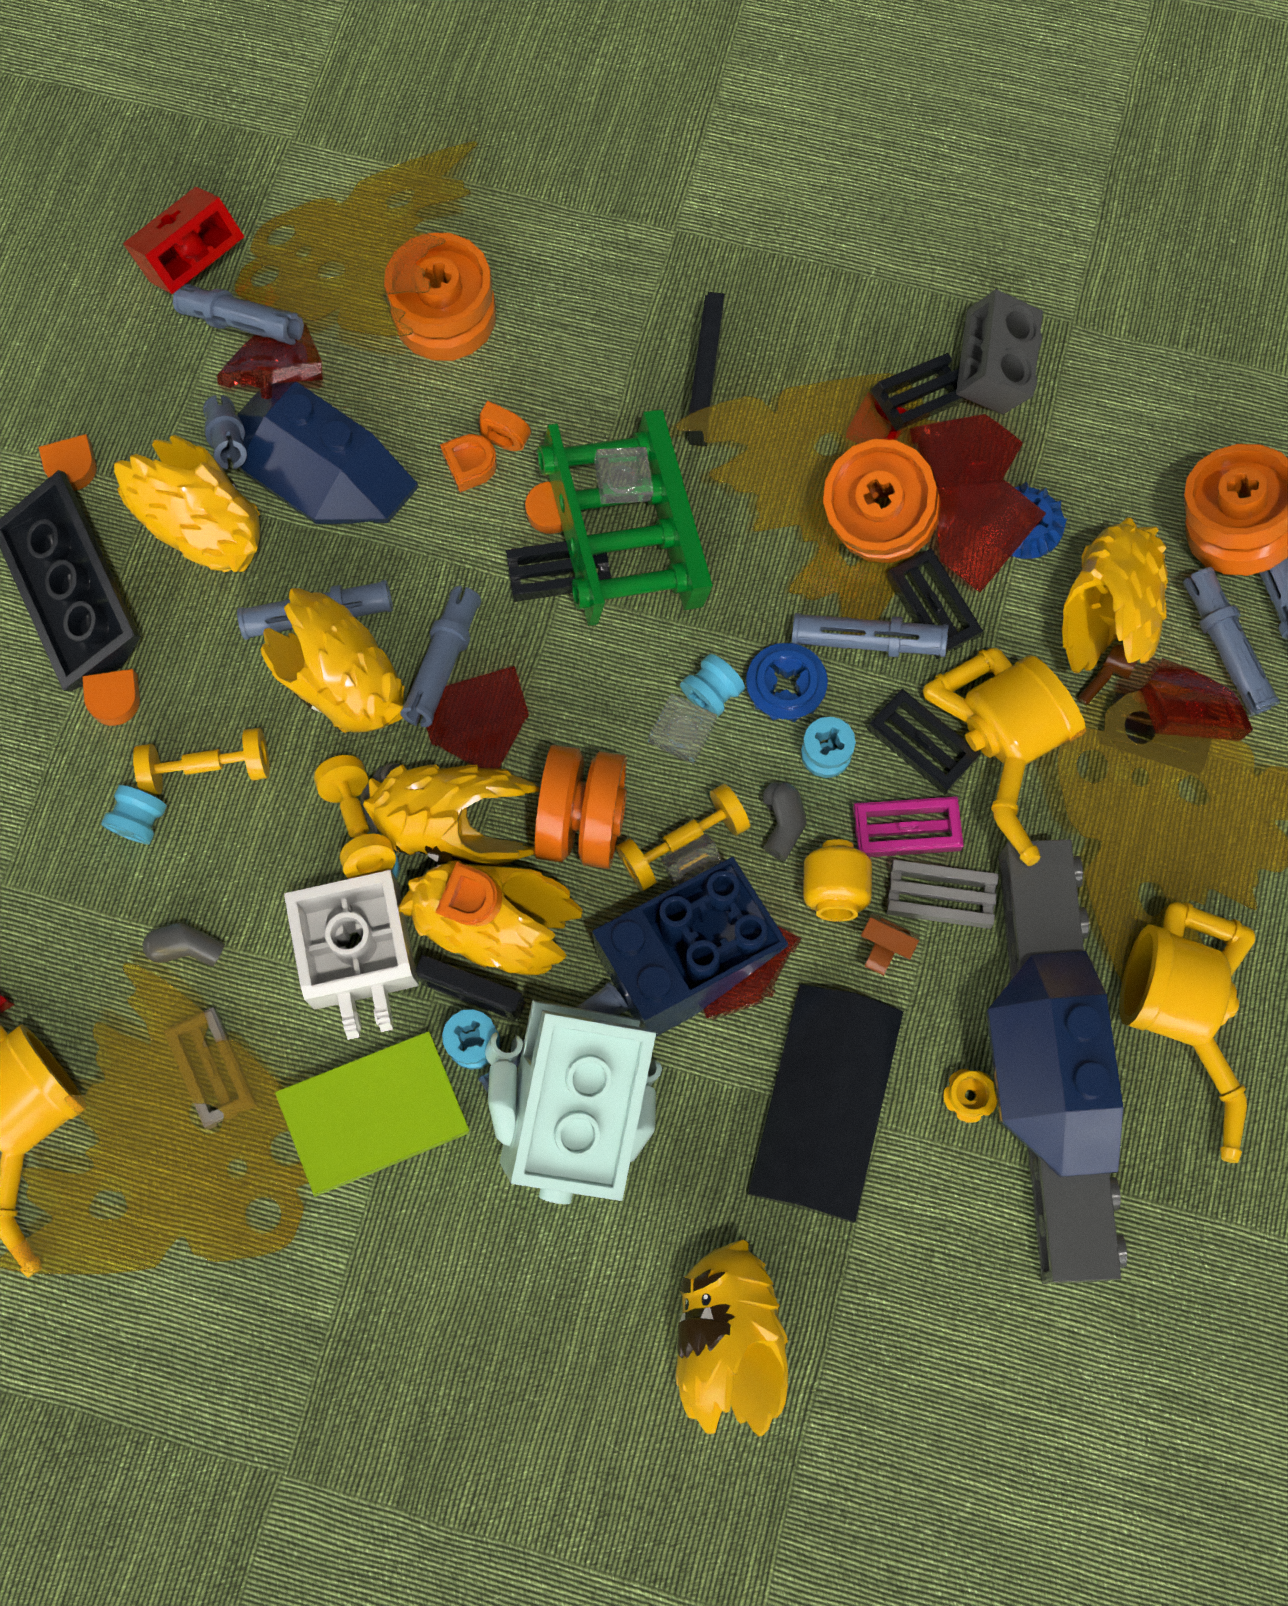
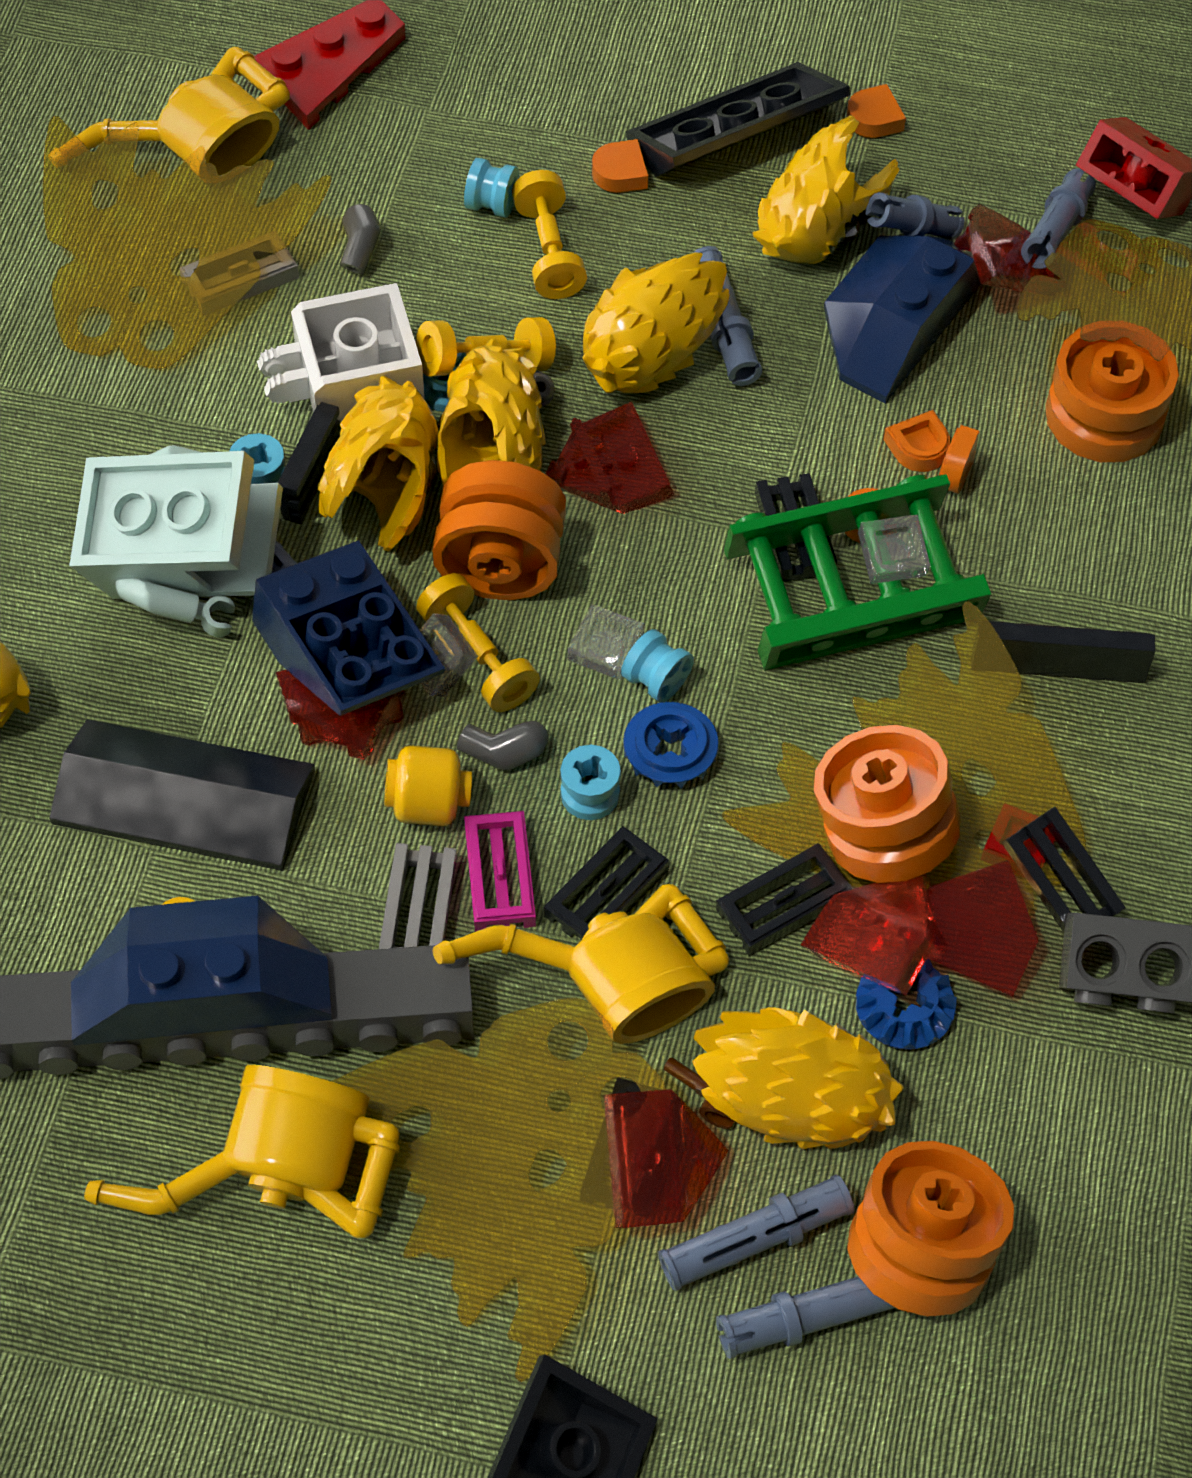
camera: 85 degrees right, 15 degrees down
lime tile [275,1031,469,1197] -> none
sand blue pin [400,586,481,727] -> none
orange tile [435,862,502,927] -> none
sand blue pin [792,613,948,657] -> none
dark orange tile [861,912,920,976] -> none

